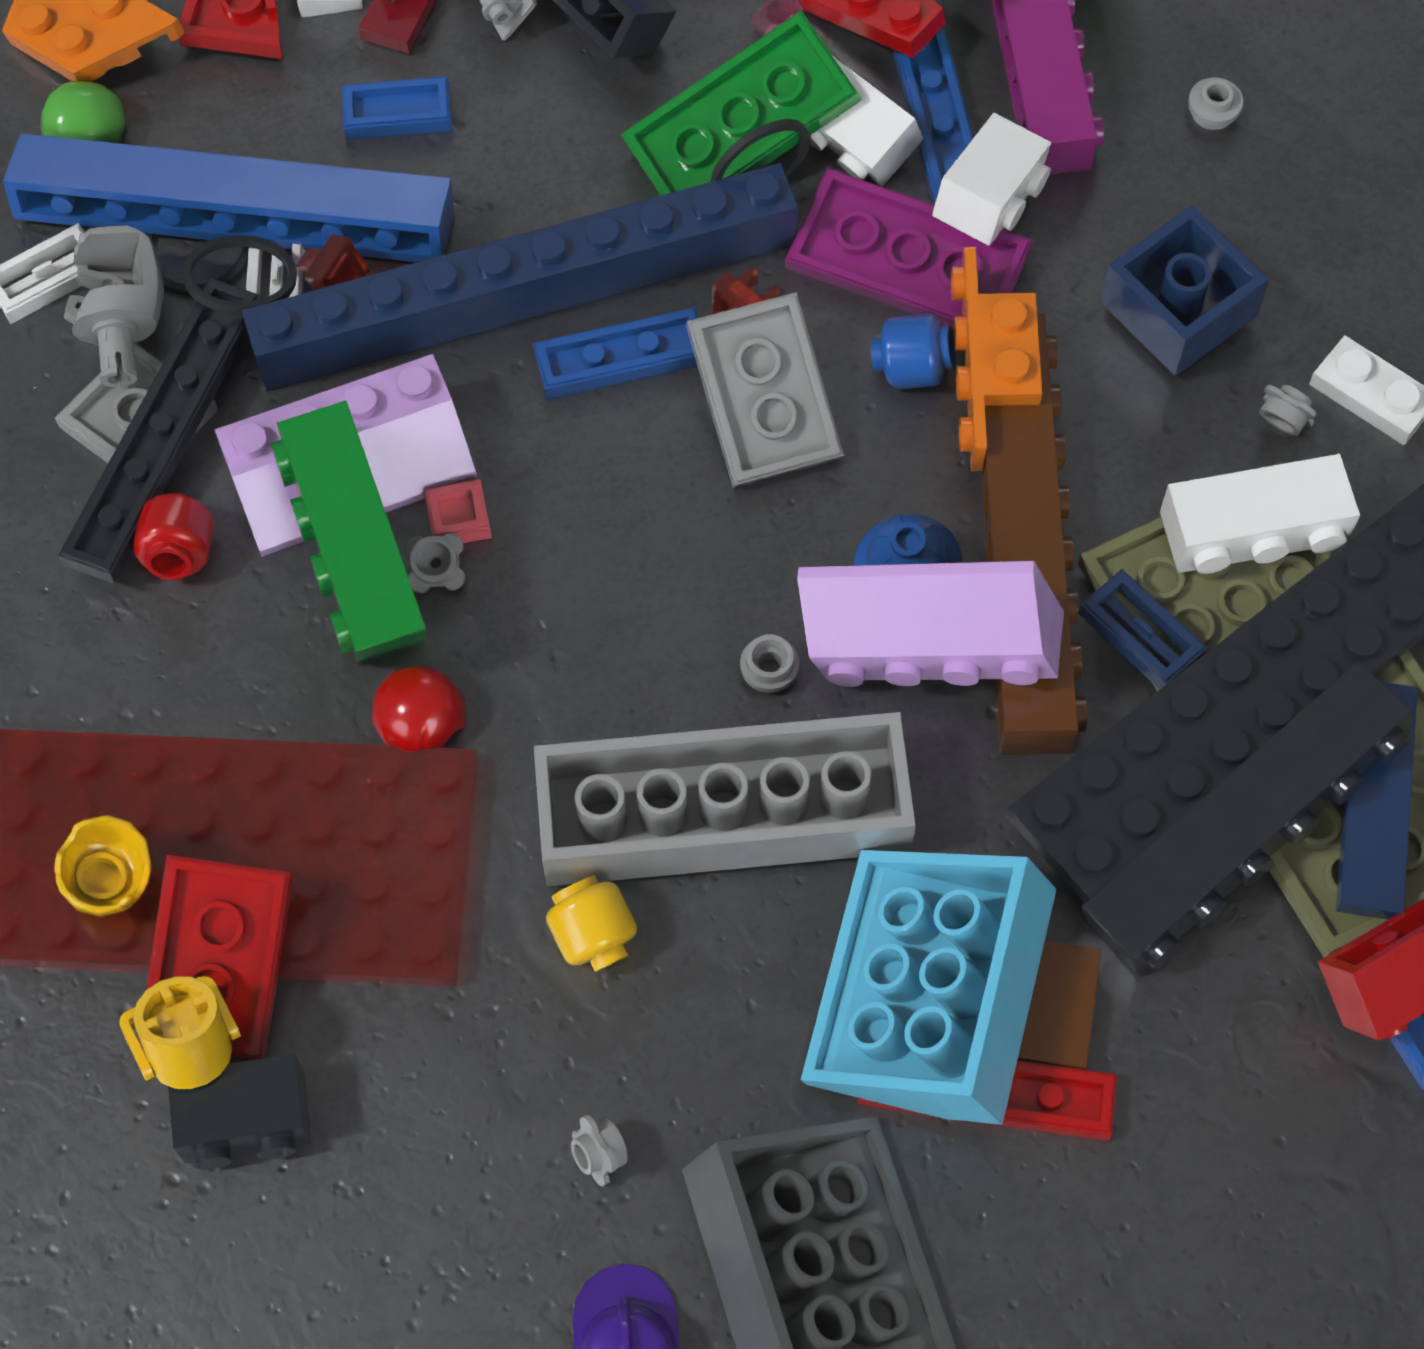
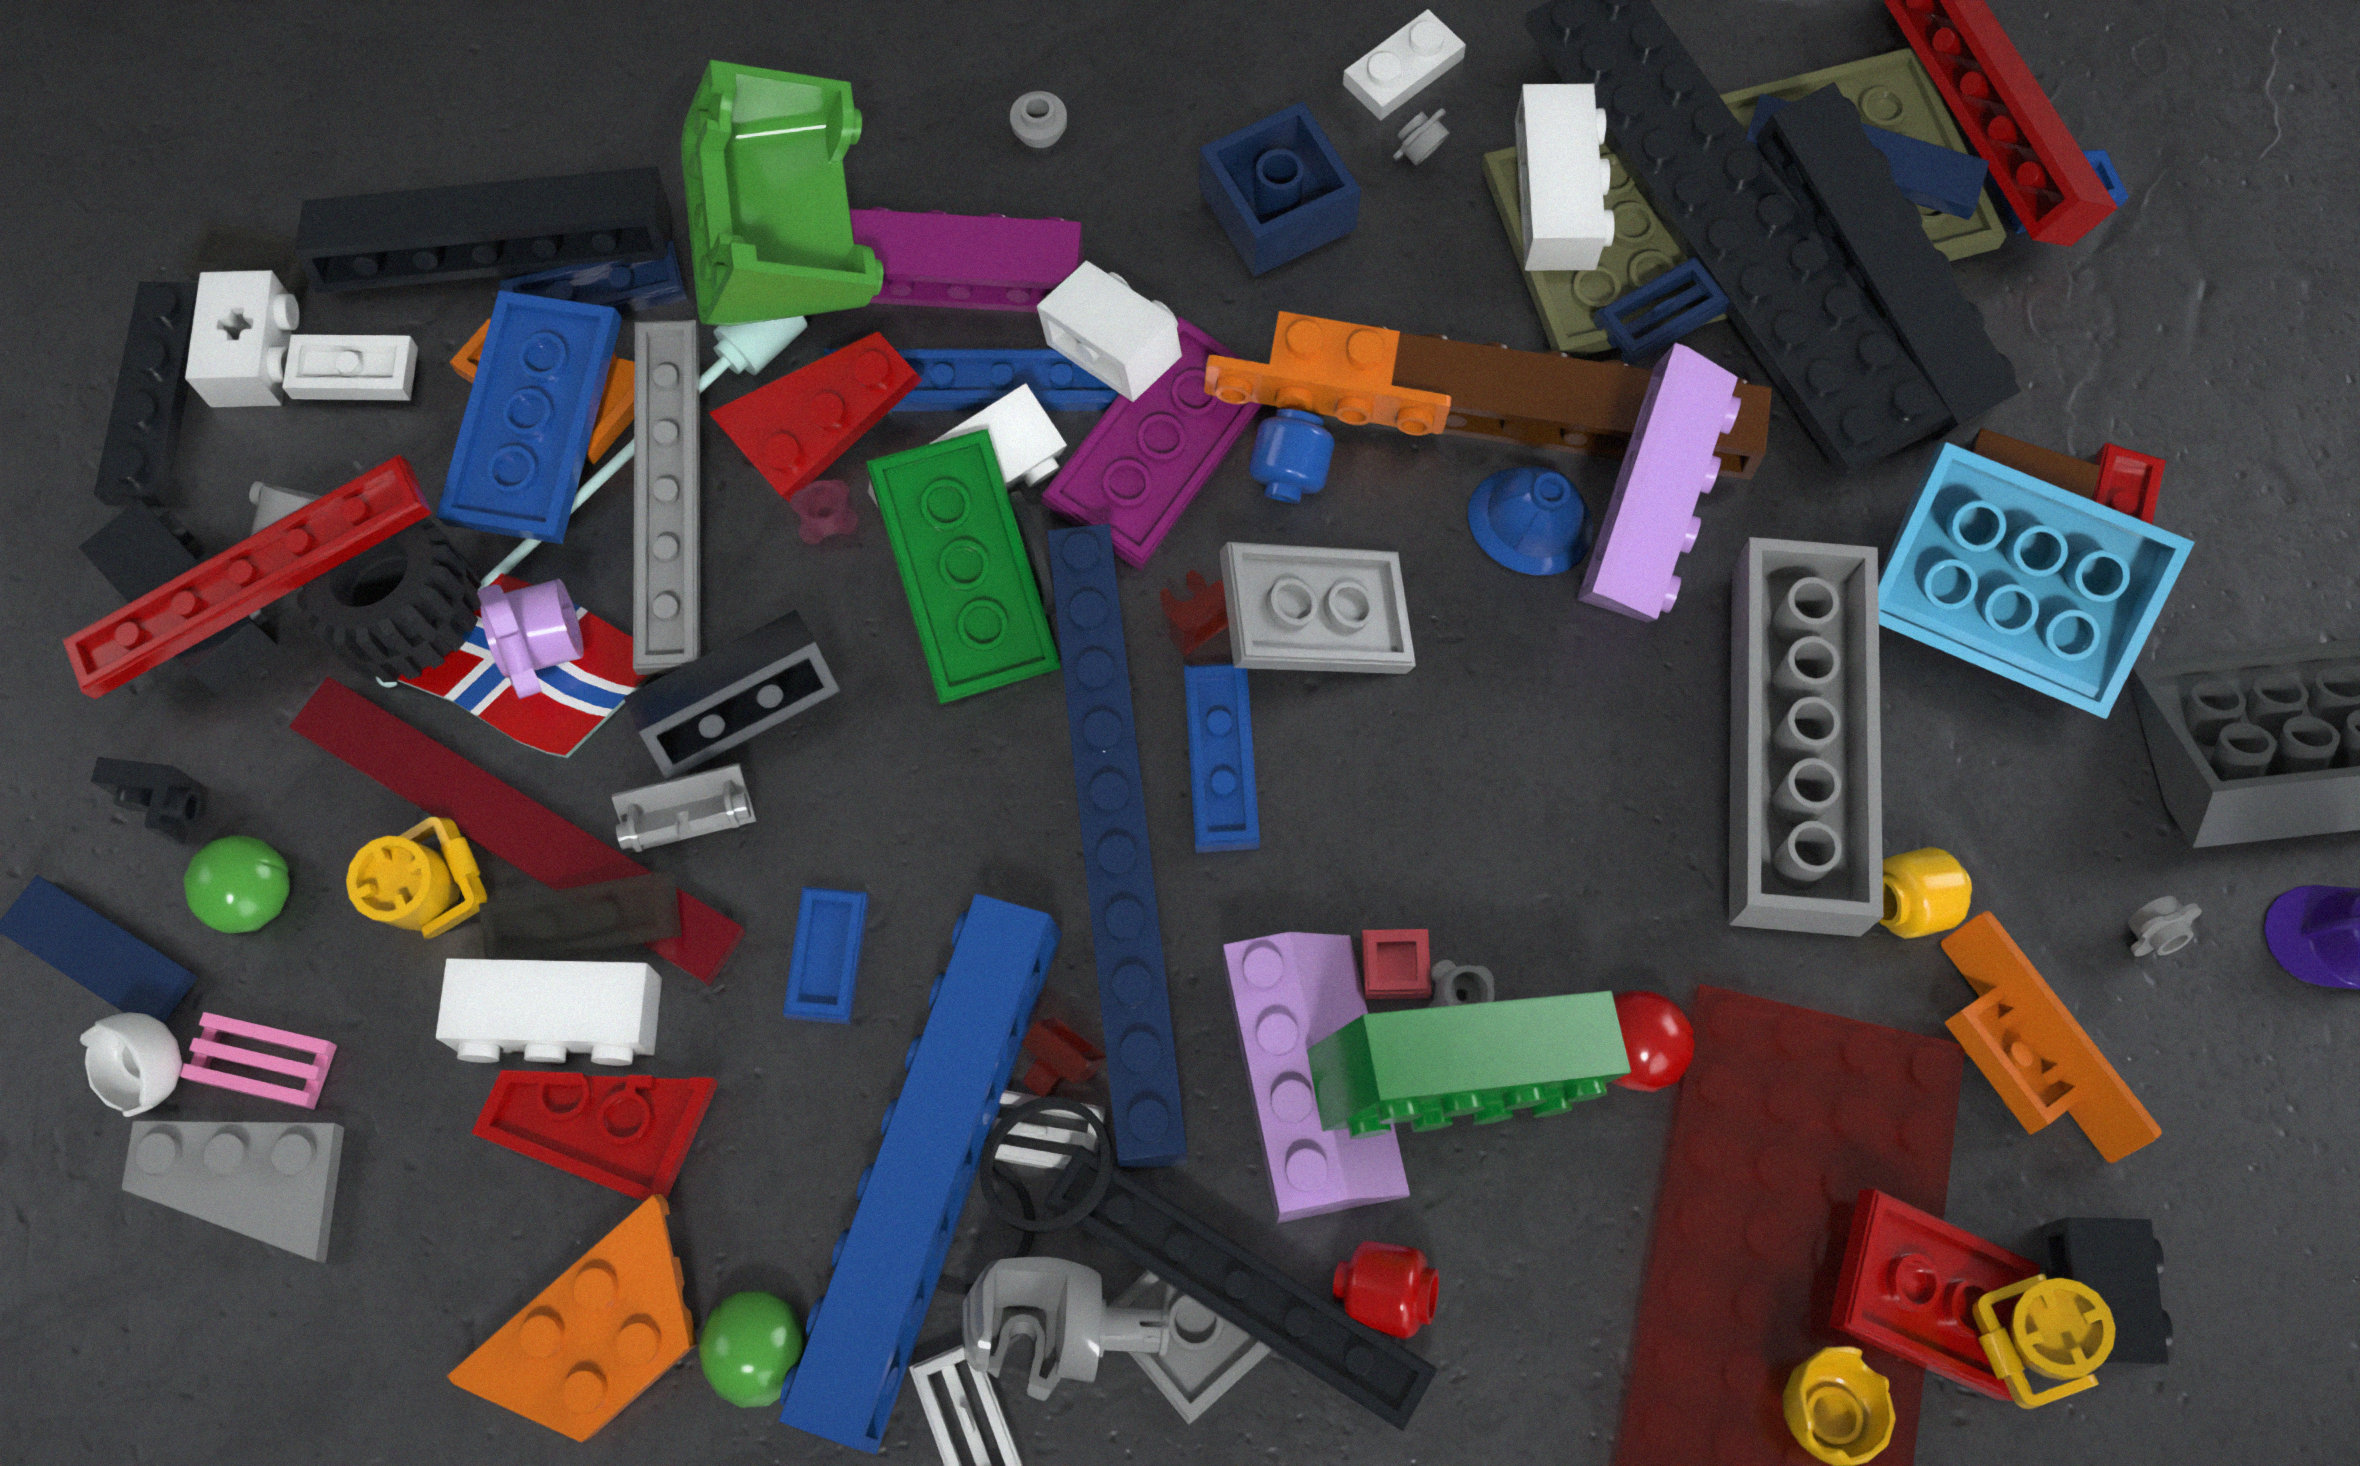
camera: 80 degrees left, 5 degrees up
light grey plate [740,634,799,693] -> none
none -> orange bracket [1941,911,2162,1163]

